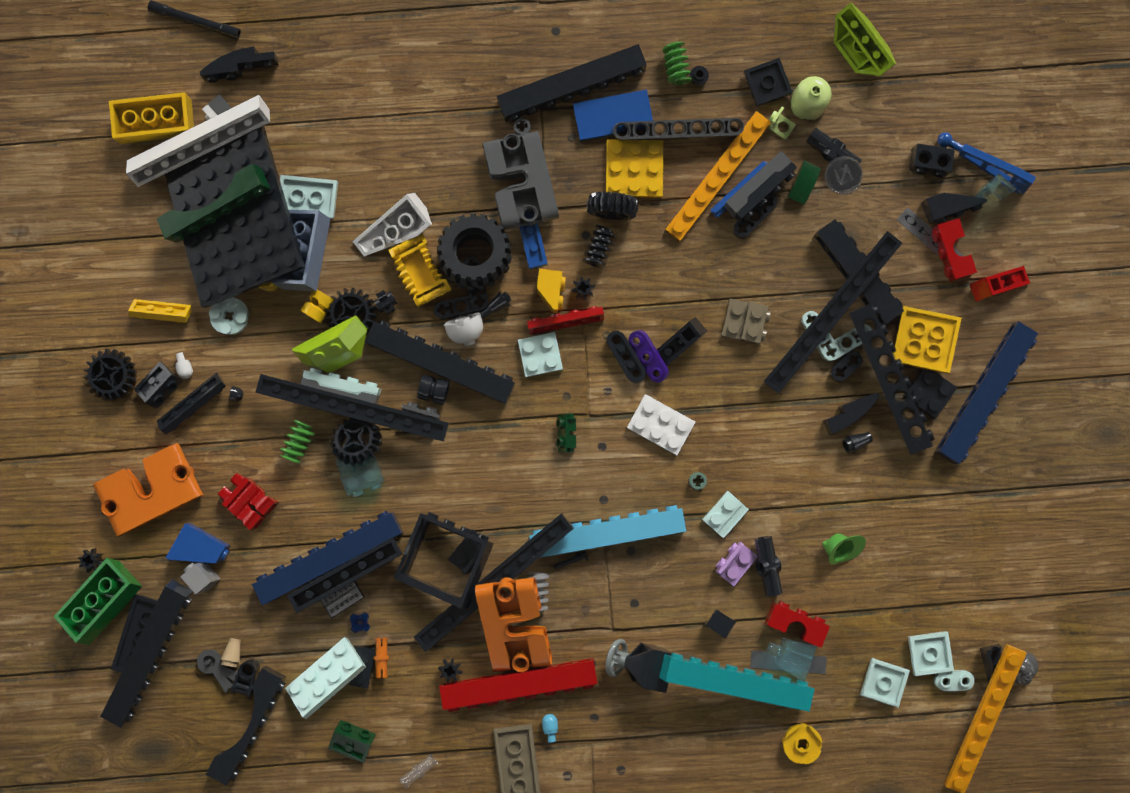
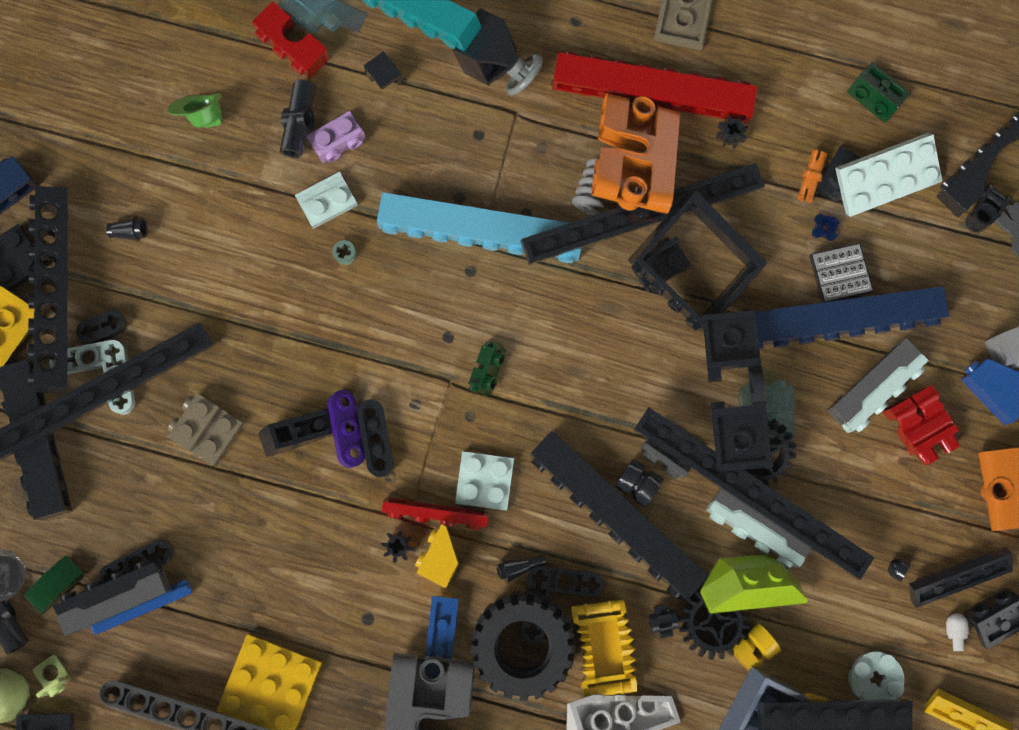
camera: 160 degrees left, 5 degrees down
tan cone [221,638,241,667] -> none
bright green piece [280,420,315,464] -> none
black brick [287,537,403,613] -> none
clear pin [399,754,438,788] -> none
white cylinder [444,313,483,346] -> none
medium azure cylinder [542,714,558,742] -> none
black pin [554,550,589,570] -> none
black piece [582,224,617,267] -> none
black gear [587,191,638,220] -> none
white plate [627,394,695,455] -> none
light orange plate [665,111,771,242] -> none
black slope [823,393,879,435] -> none
none -> black plate [702,310,772,472]
none -> piece [827,338,929,433]

